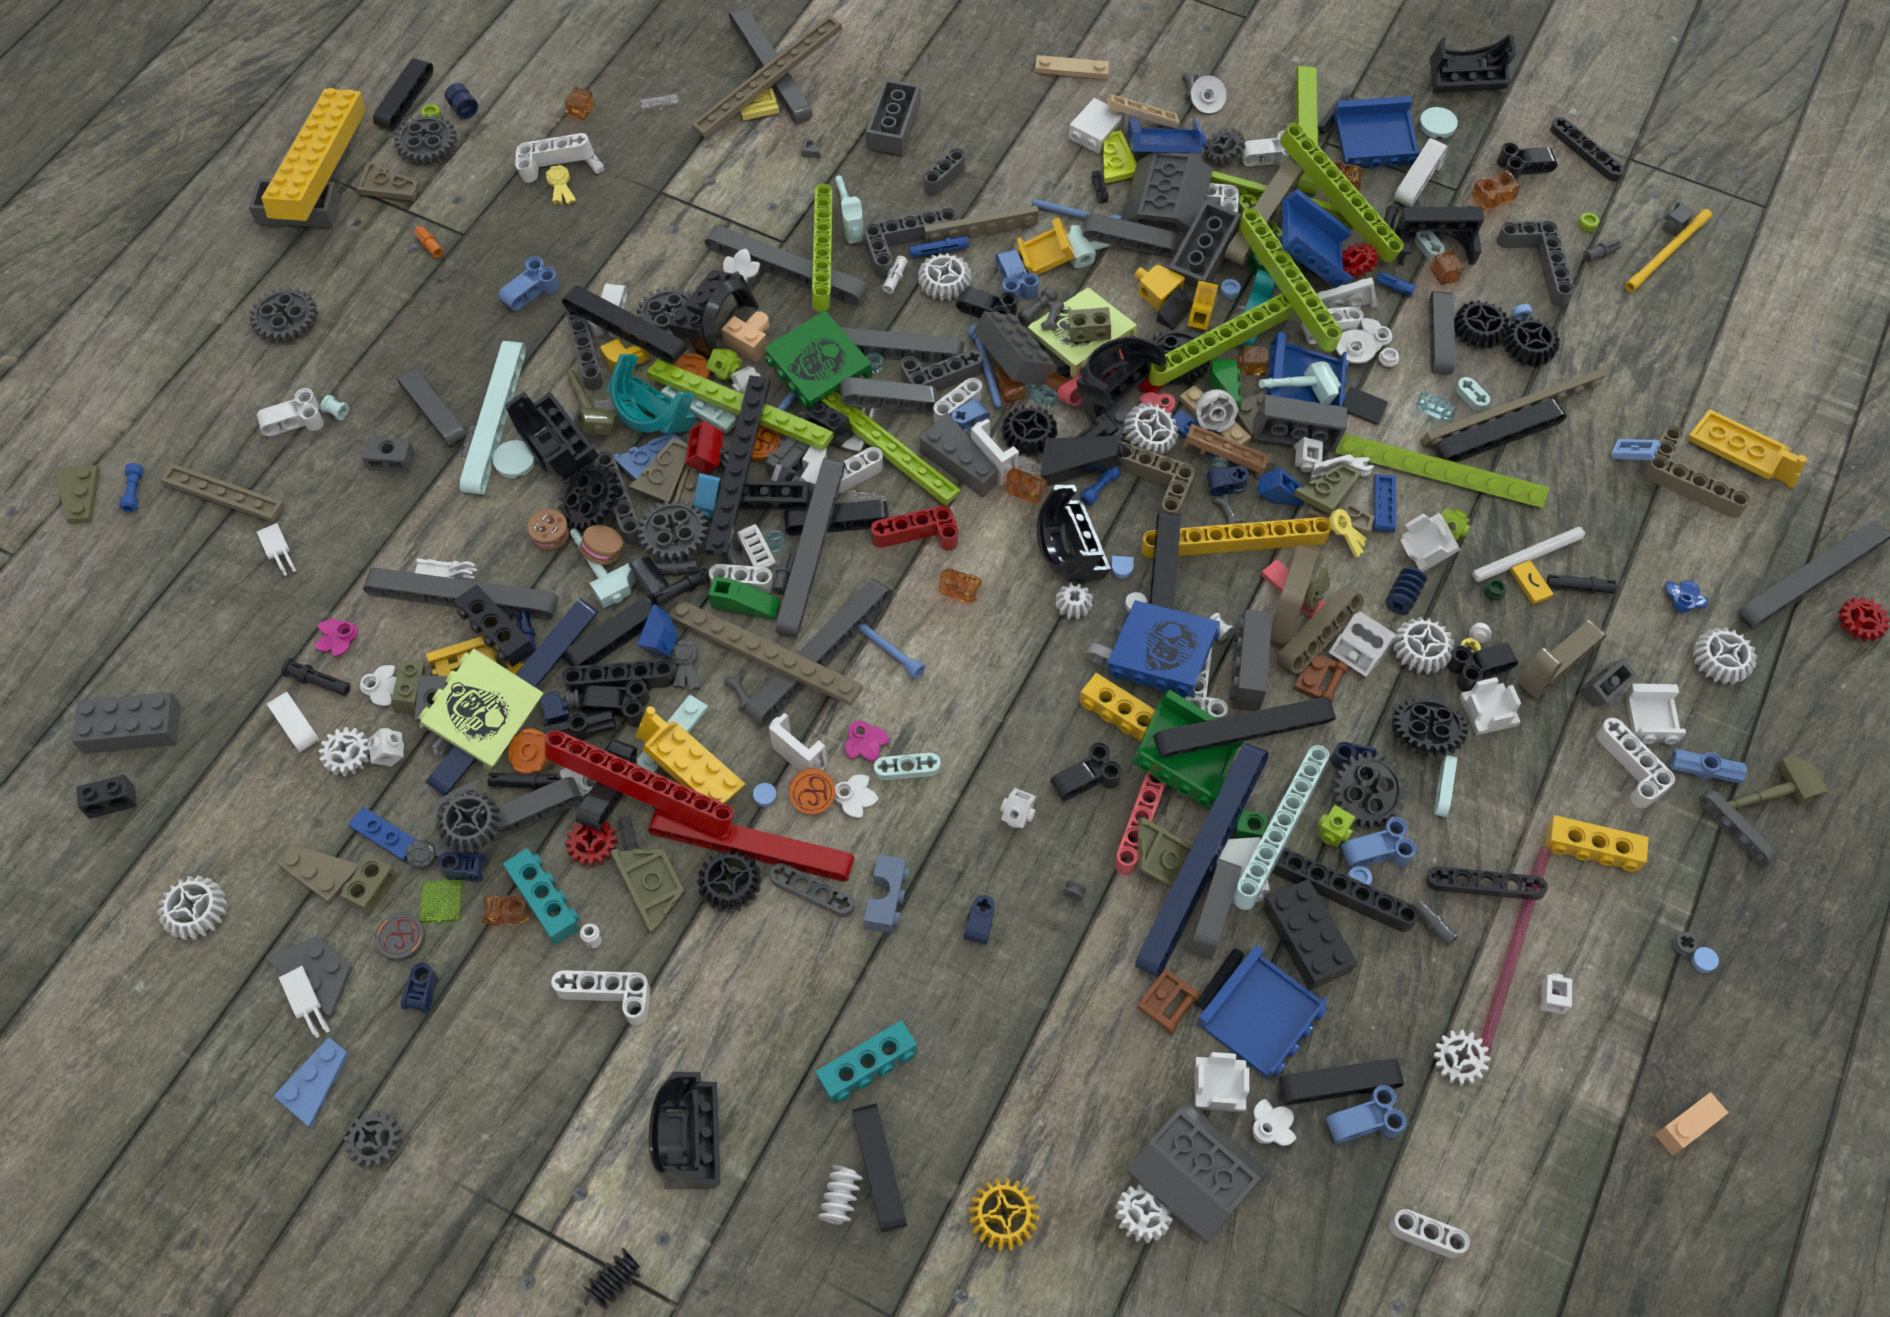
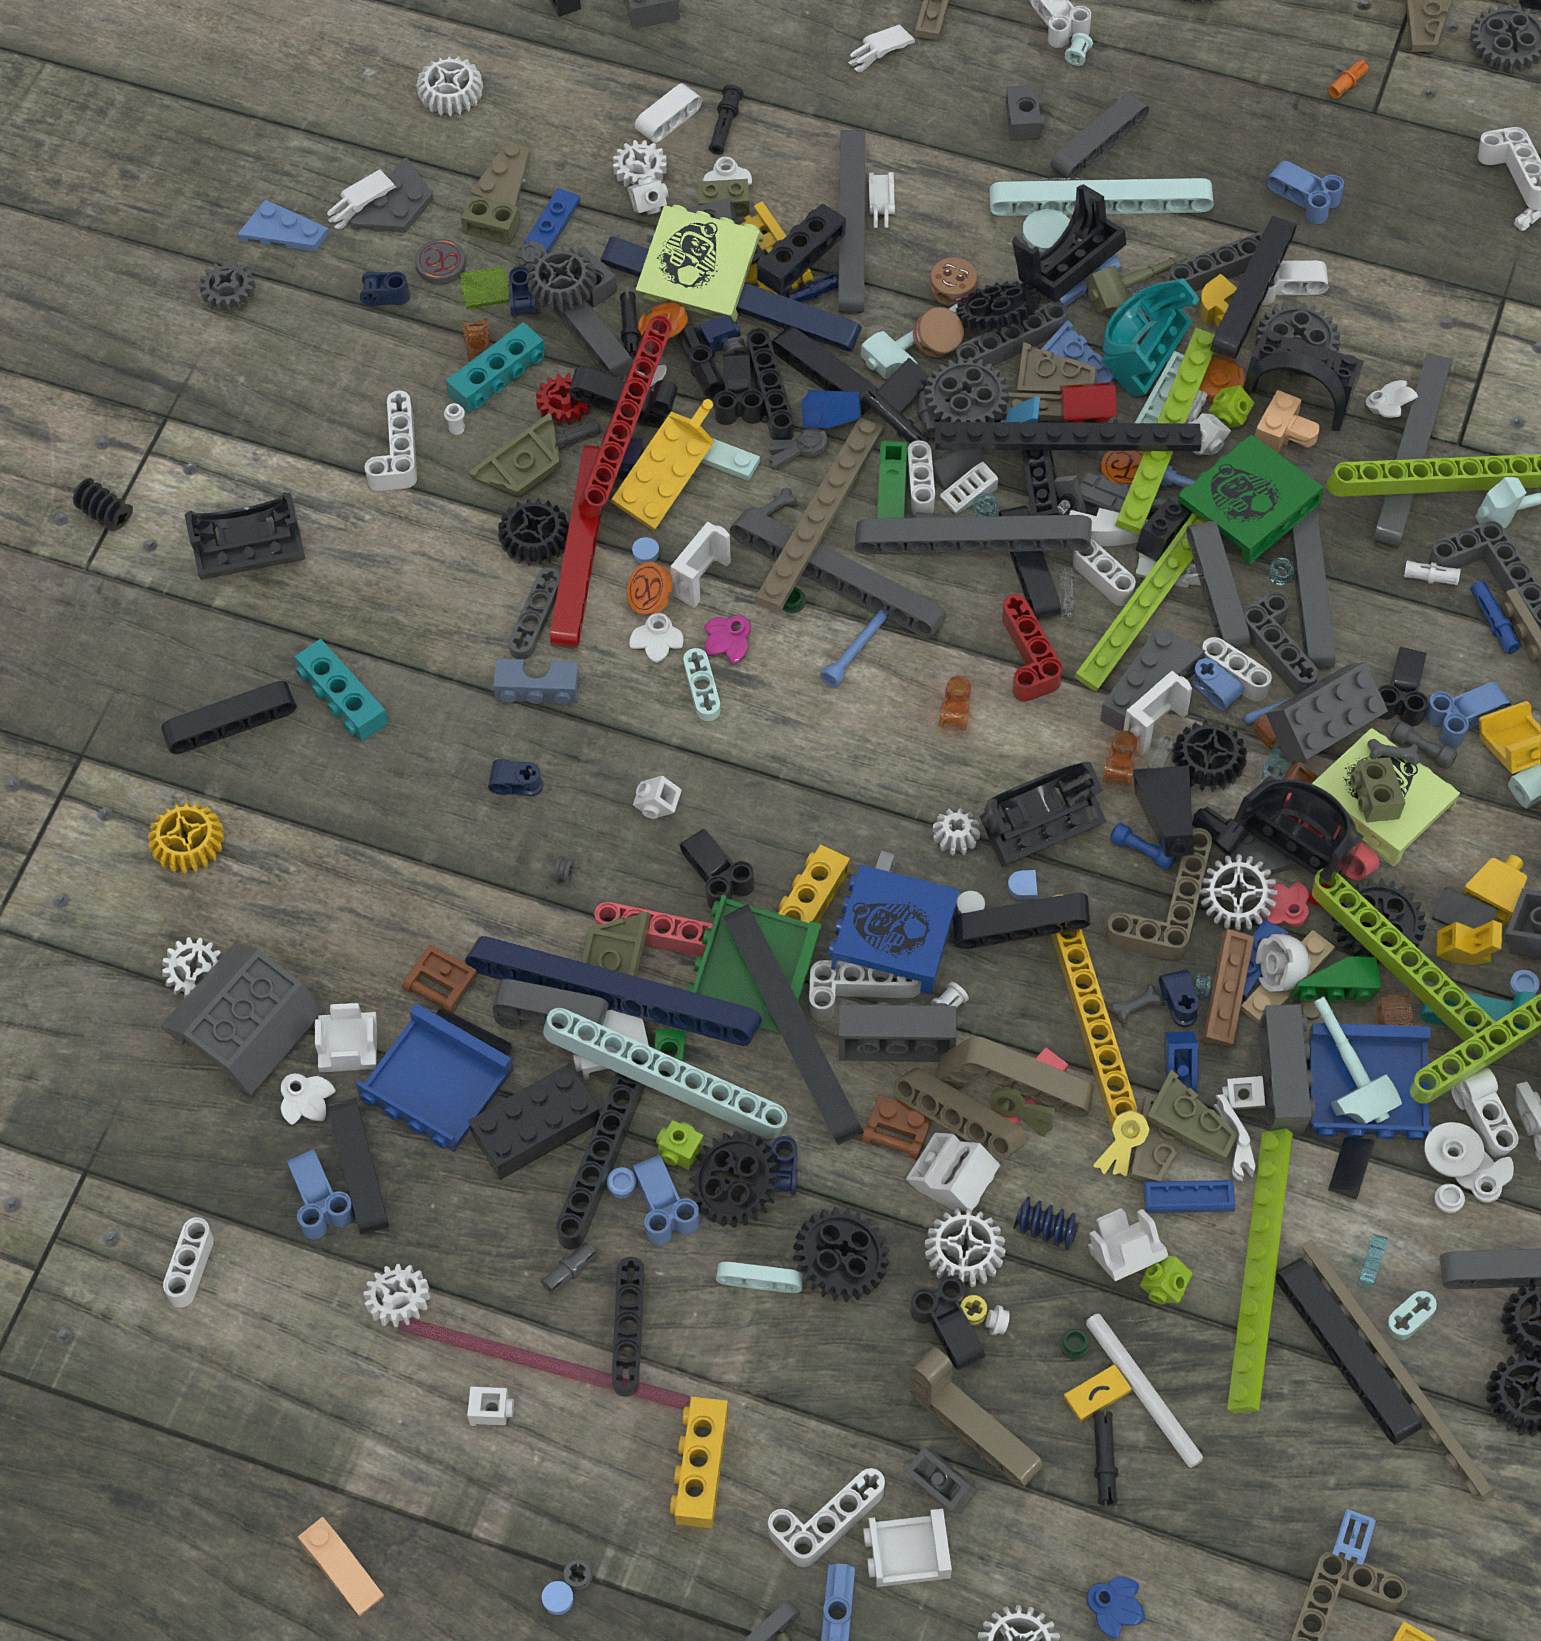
camera: 85 degrees right, 0 degrees up
dark pink plate [314,619,358,657] -> none
light yellow piece [546,165,576,205] -> none
white piece [818,1165,863,1225] -> none
white gear [918,253,971,302] -> none
white panel [1459,677,1521,736] -> none

